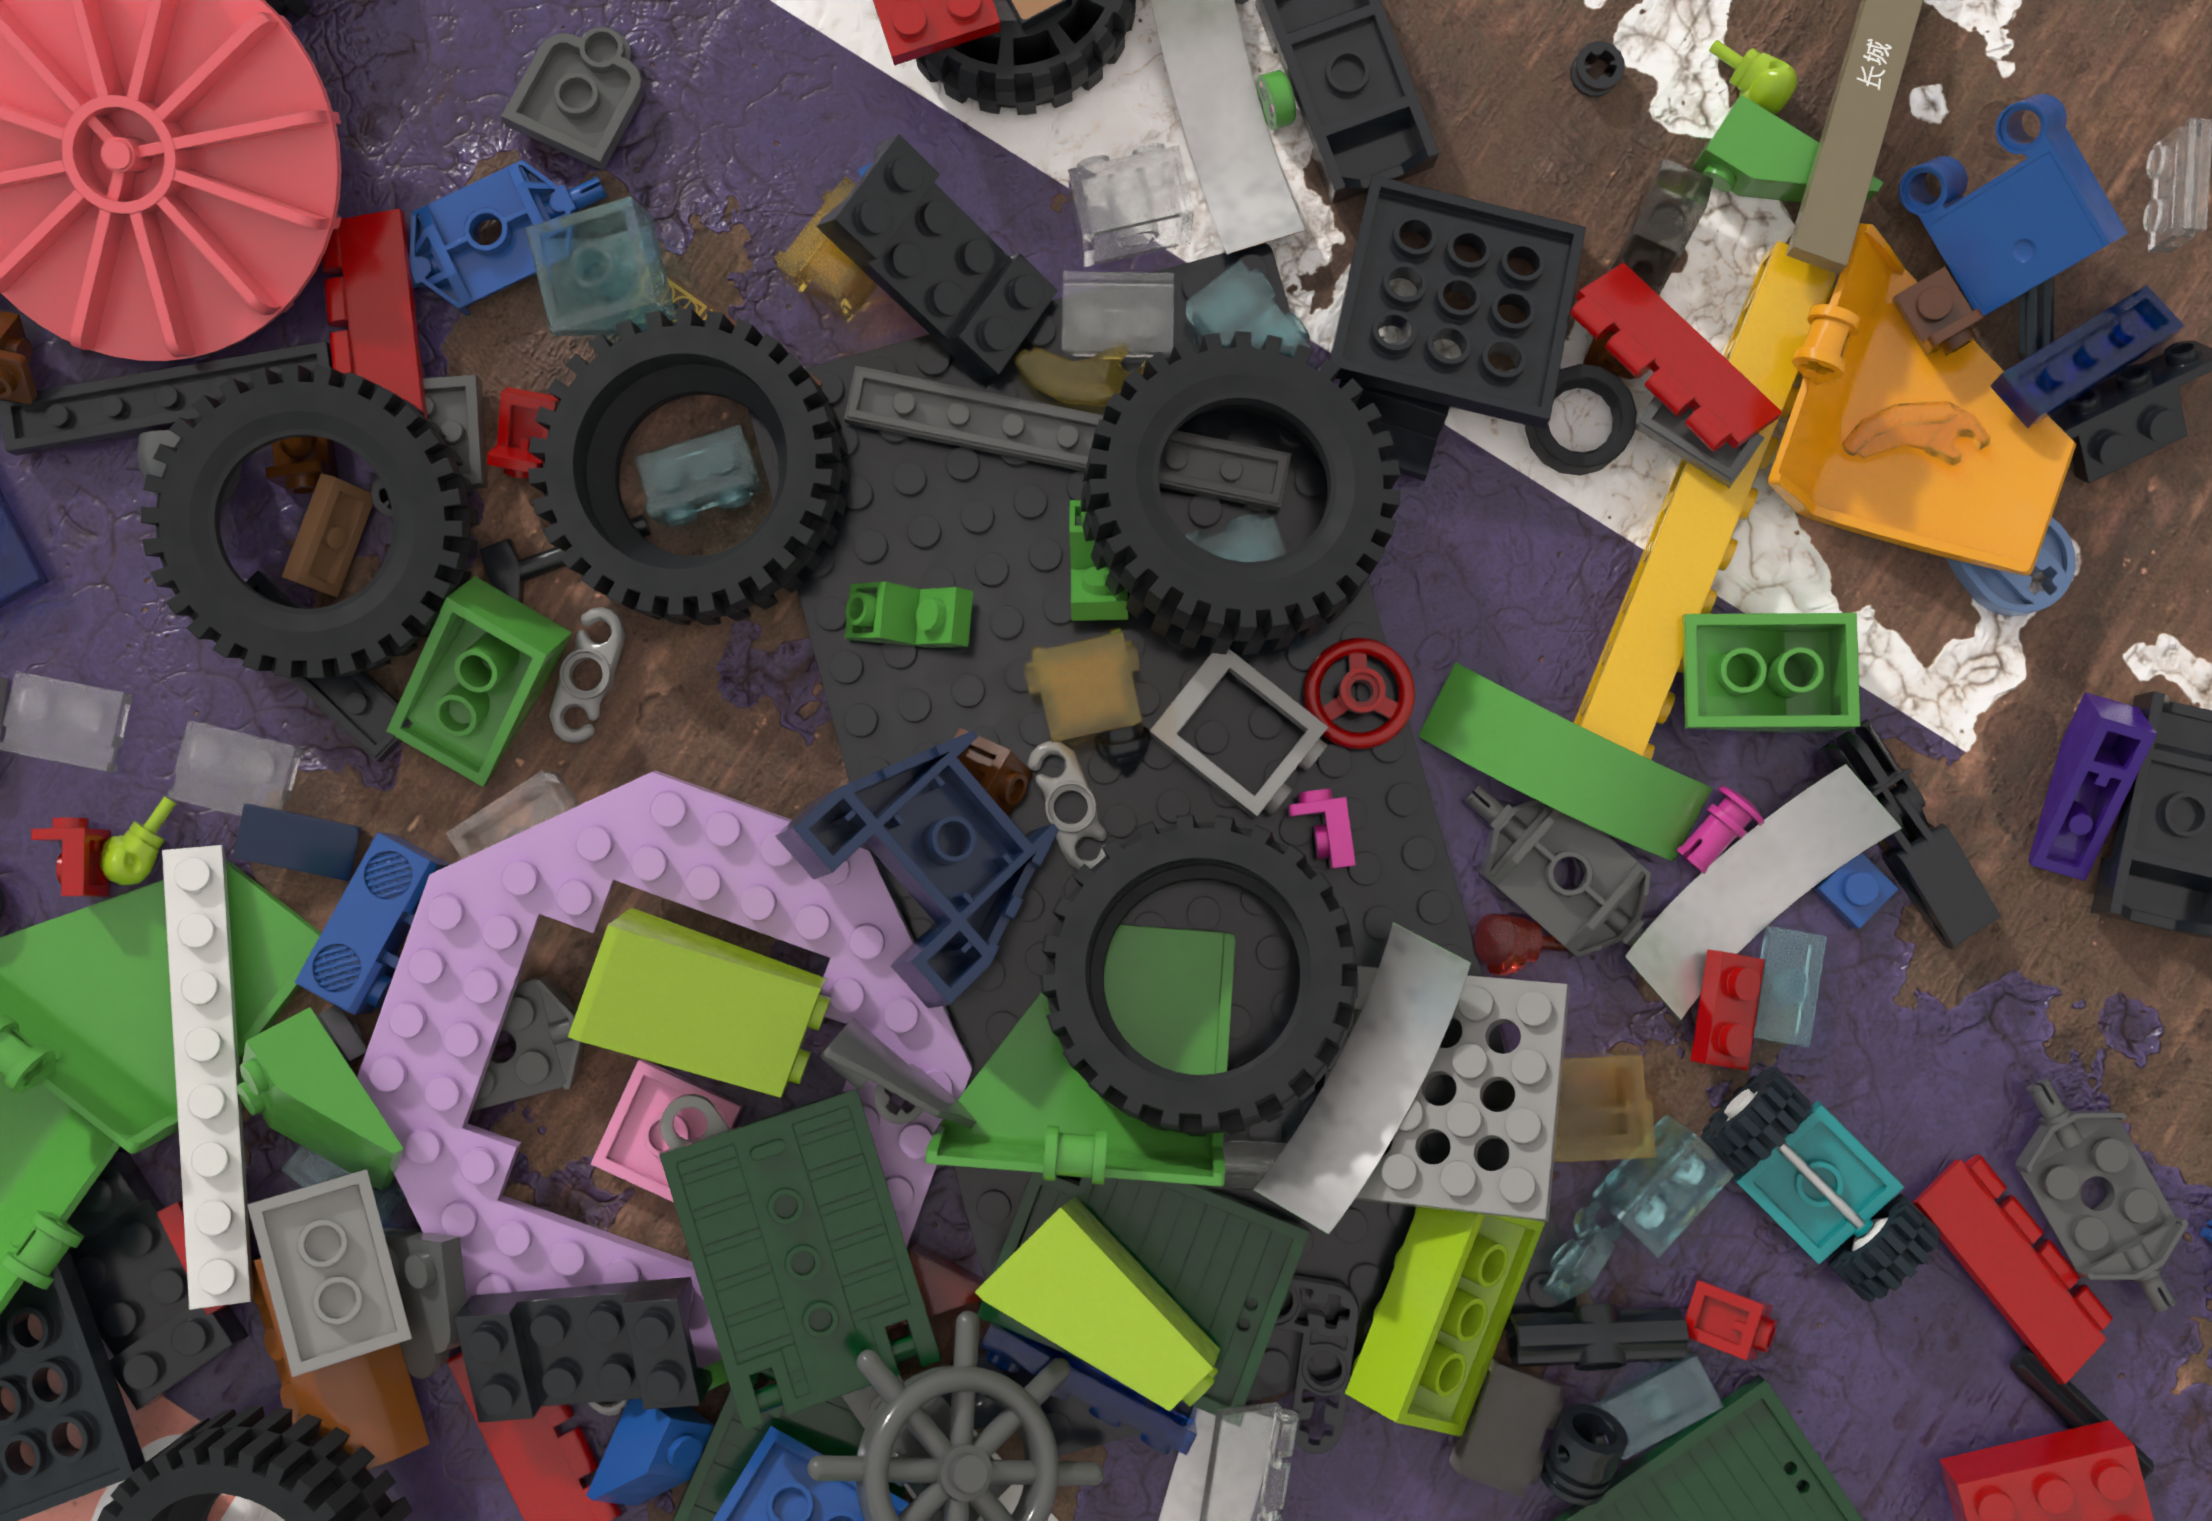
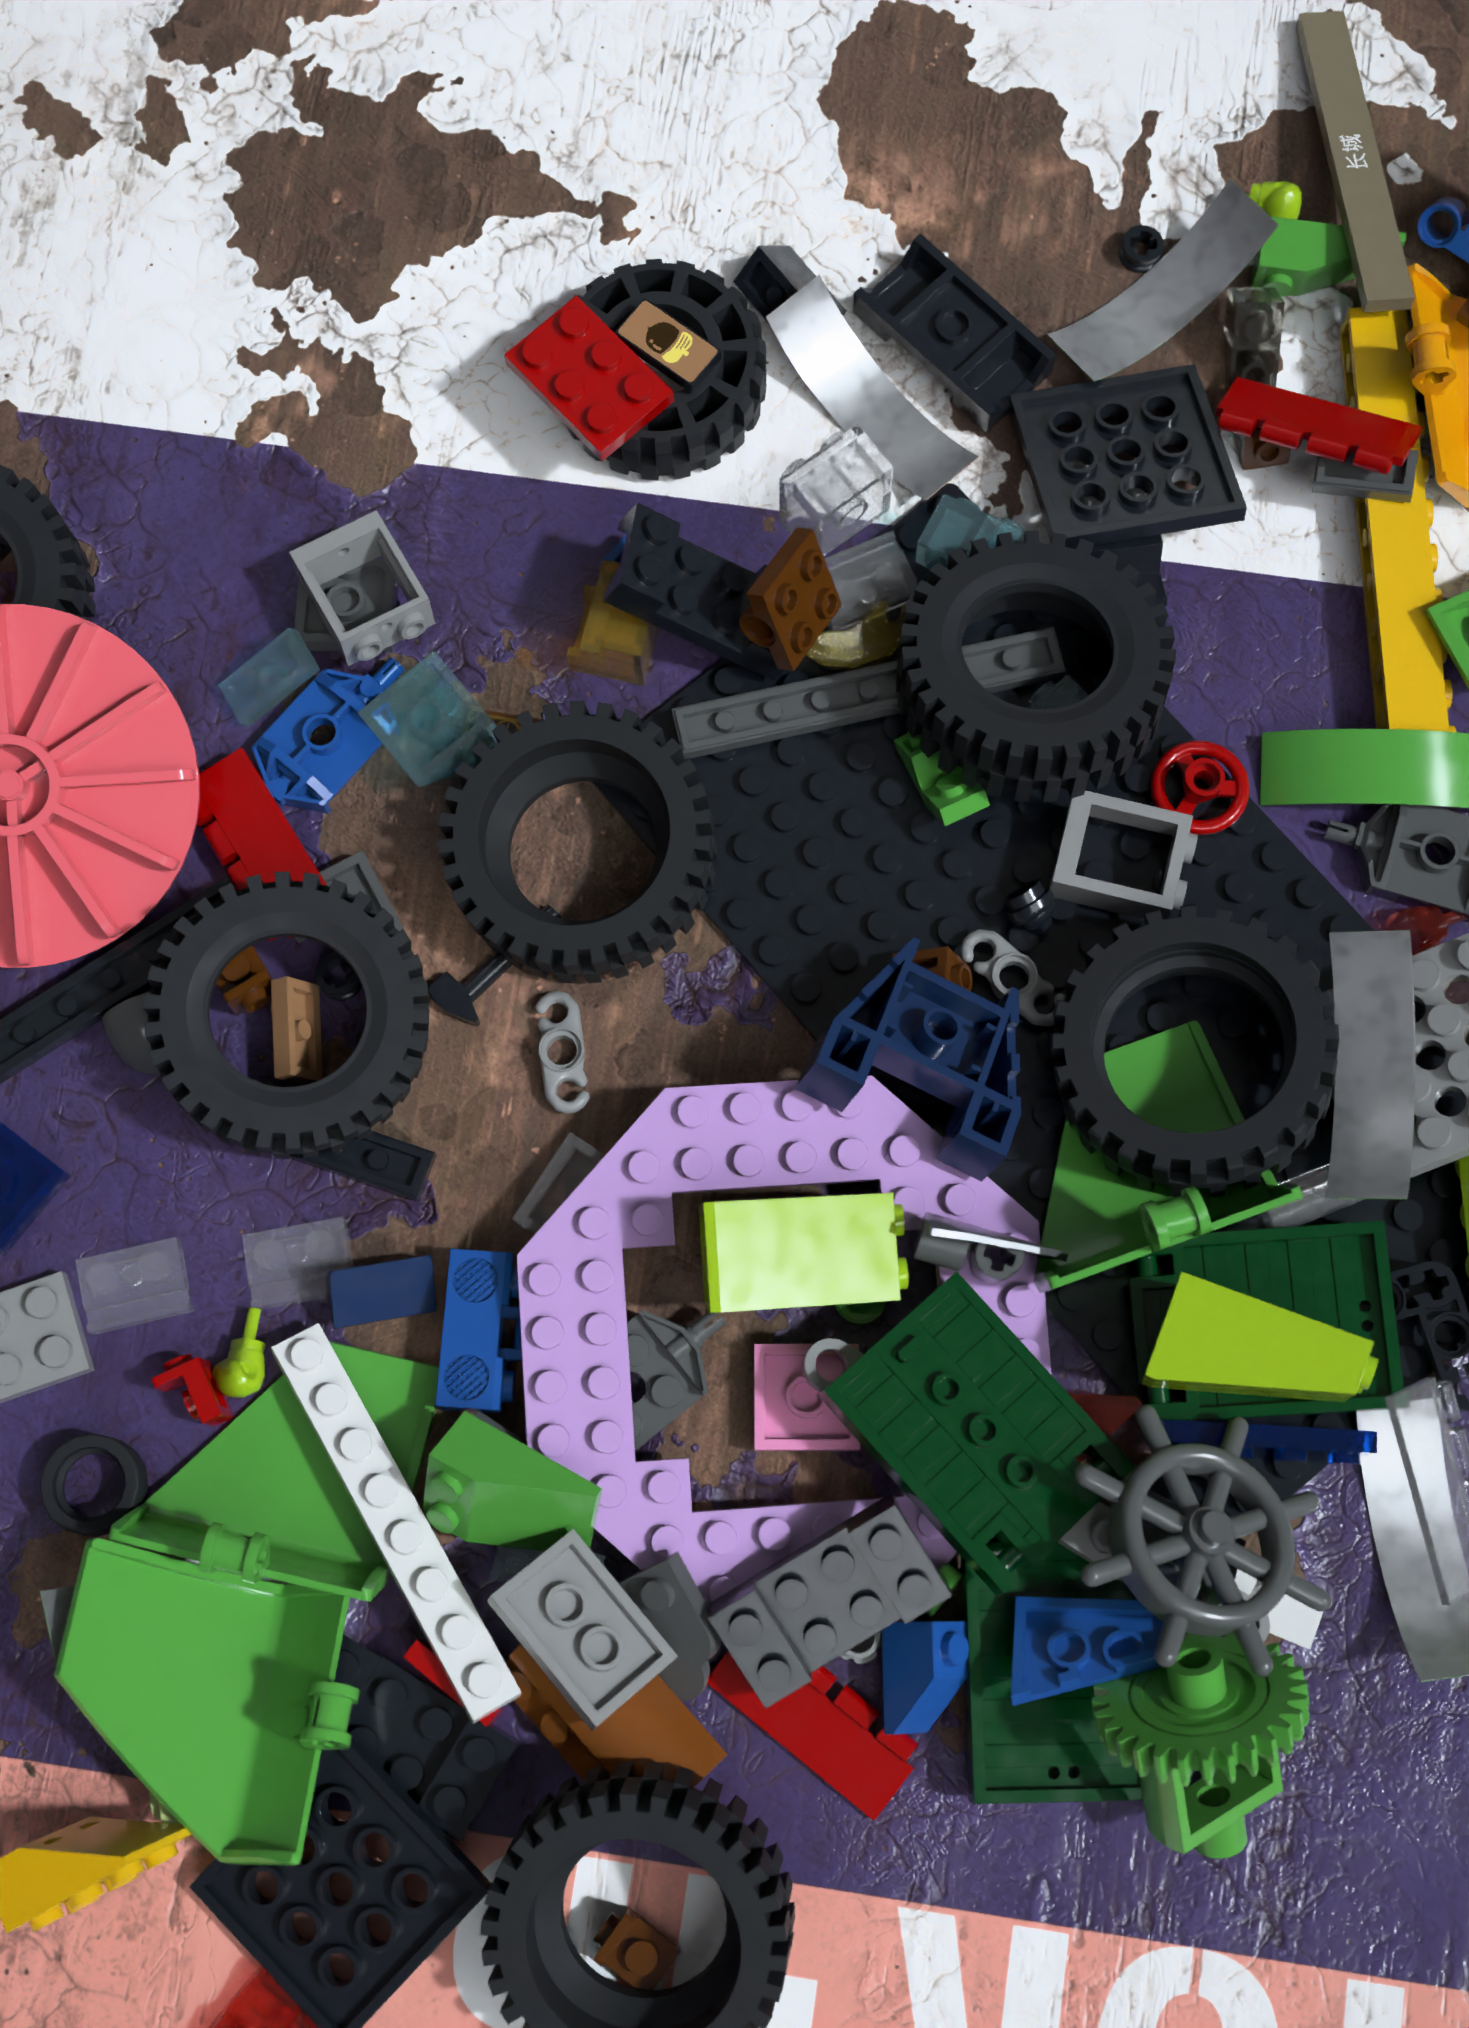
camera: 25 degrees left, 10 degrees down
bright green slope [386,576,572,787] -> none
red bracket [486,387,560,478] -> none
clear light blue bracket [635,424,763,527] -> none
bright green slope [845,581,974,648] -> none
clear yellow plate [1024,627,1142,743] -> none
bright green tile [1257,70,1296,130] -> none
dark pink bracket [1287,789,1356,870] -> none
black tyre [1525,364,1637,476] -> none
none -> clear light blue plate [218,628,320,726]
none -> light grey window [289,510,435,666]
none -> reddish brown plate [739,527,842,671]
none -> flat silver sticker [1047,179,1279,382]

